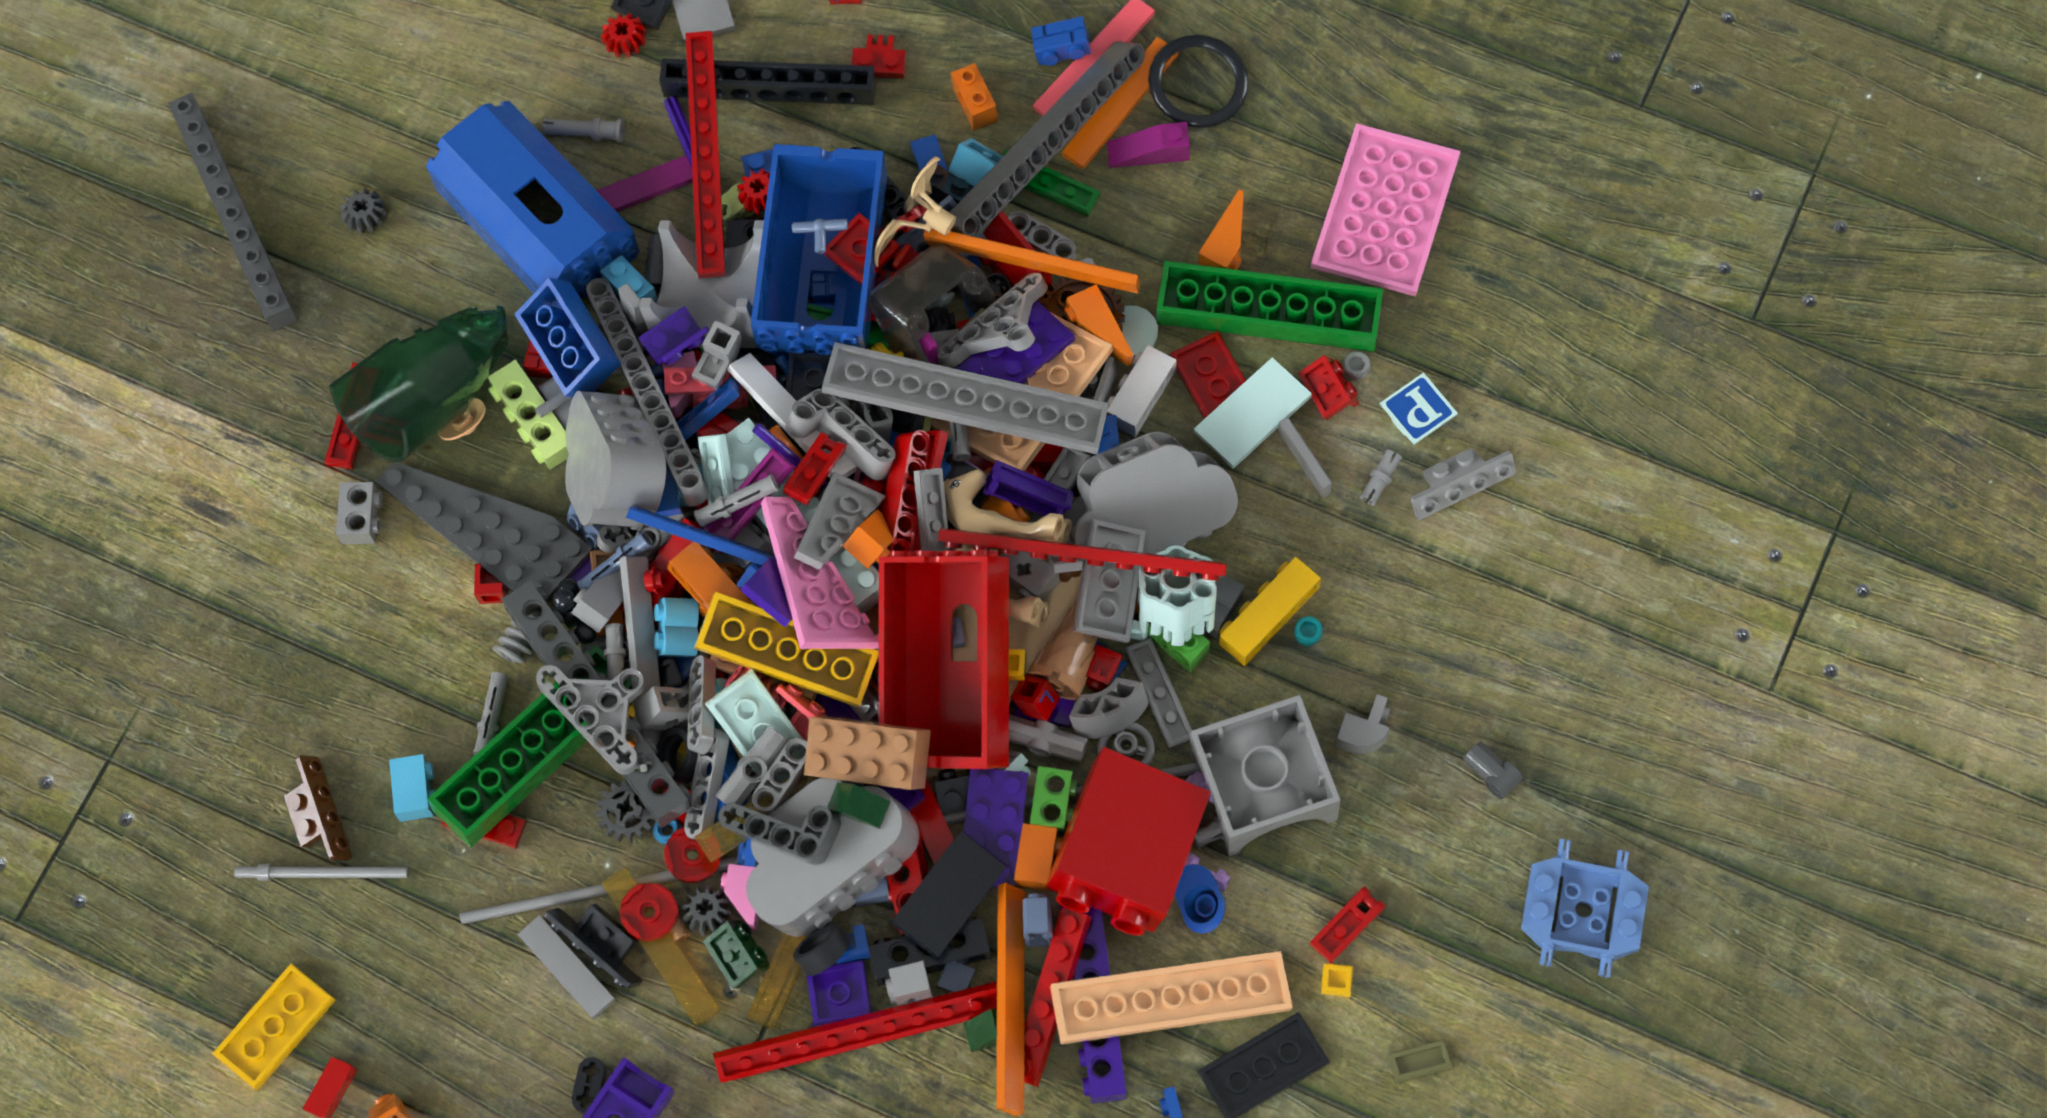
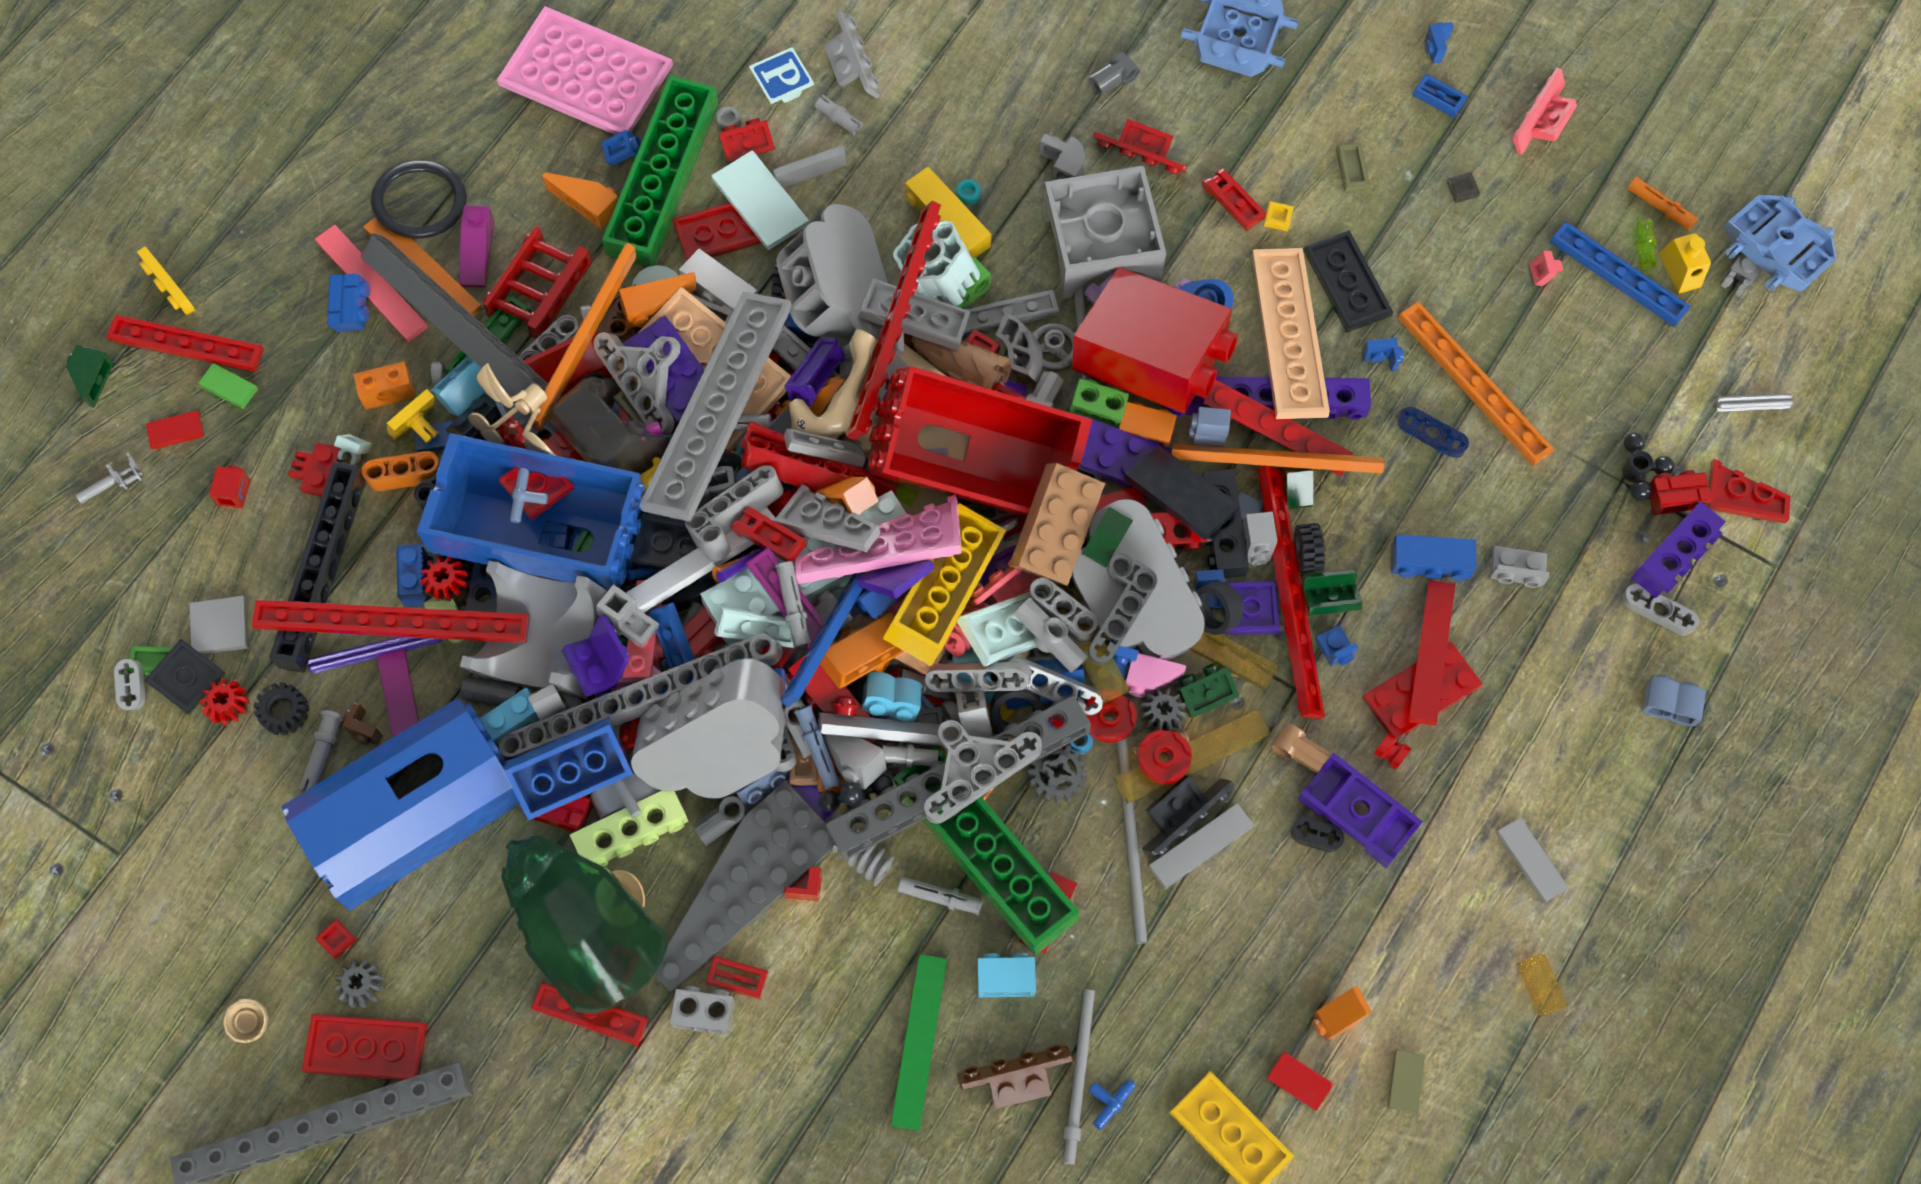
camera: 90 degrees left, 0 degrees up
none -> tan hair [223,998,269,1043]
none -> black tyre [254,682,309,736]
none -> red tile [301,1014,428,1081]
none -> red tile [315,919,357,960]
none -> light aqua tile [334,434,372,465]
none -> reddish brown bracket [342,702,383,745]
none -> orange beam [362,451,440,491]
none -> yellow tile [387,389,439,444]
none -> light grey tile [431,361,446,387]
none -> red fence [483,226,591,339]
none -> blue bracket [602,130,642,166]
none -> dark grey piece [692,796,747,846]
none -> red tile [705,956,769,1000]
none -> green tile [891,954,947,1132]
none -> blue piece [1089,1079,1136,1130]
none -> red bracket [1093,119,1187,175]
none -> medium nougat piece [1271,723,1330,774]
none -> black tyre [1294,523,1326,572]
none -> dark green bracket [1302,569,1363,616]
none -> blue bracket [1315,625,1358,667]

